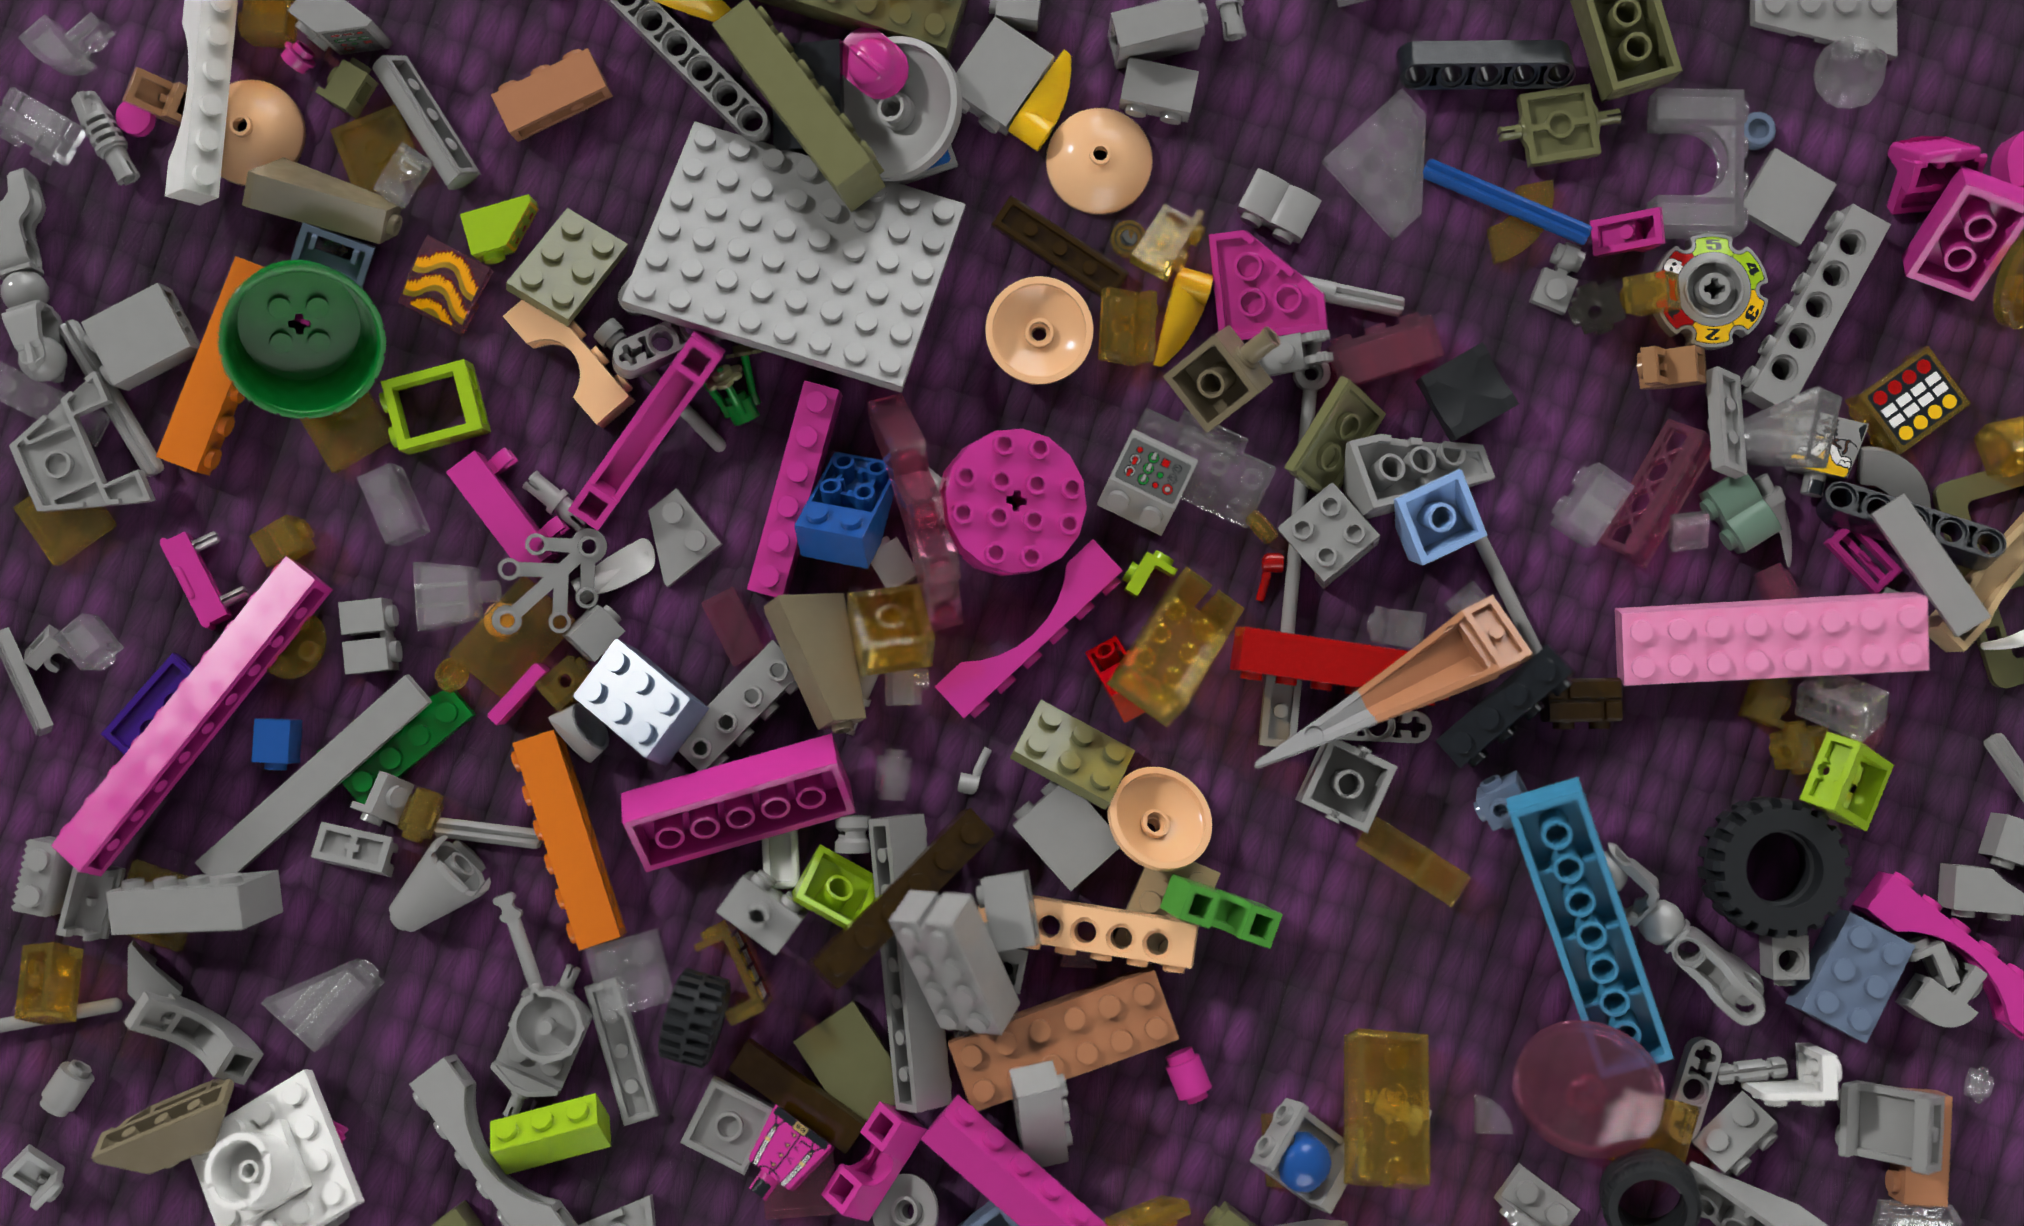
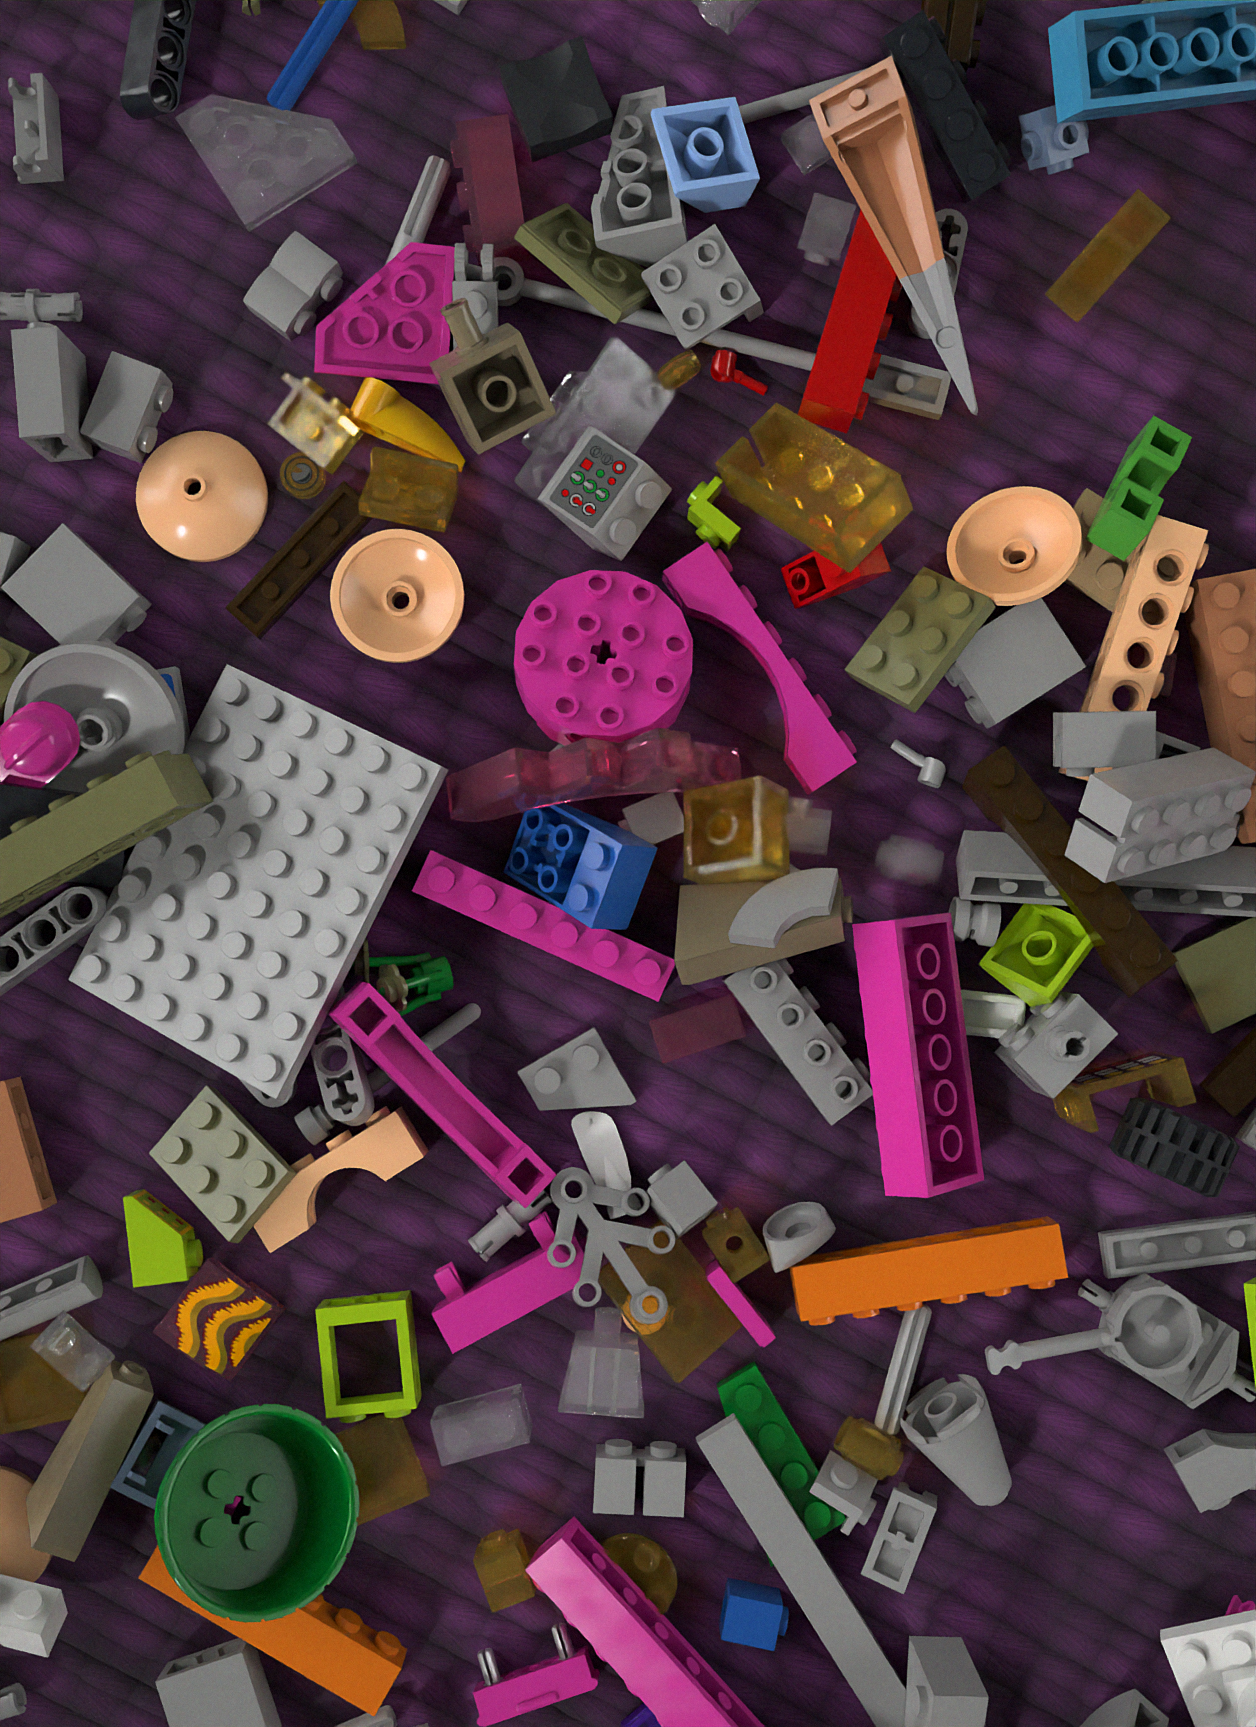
camera: 85 degrees left, 0 degrees up
clear slope [261,958,384,1053] -> none
clear yellow plate [435,657,470,692] -> none
brick [573,638,710,767] -> none
clear brick [585,928,674,1021] -> none
yellow piece [1008,49,1071,152] -> none
light grey brick [1295,739,1398,833] -> none
none -> light grey tile [728,868,839,948]

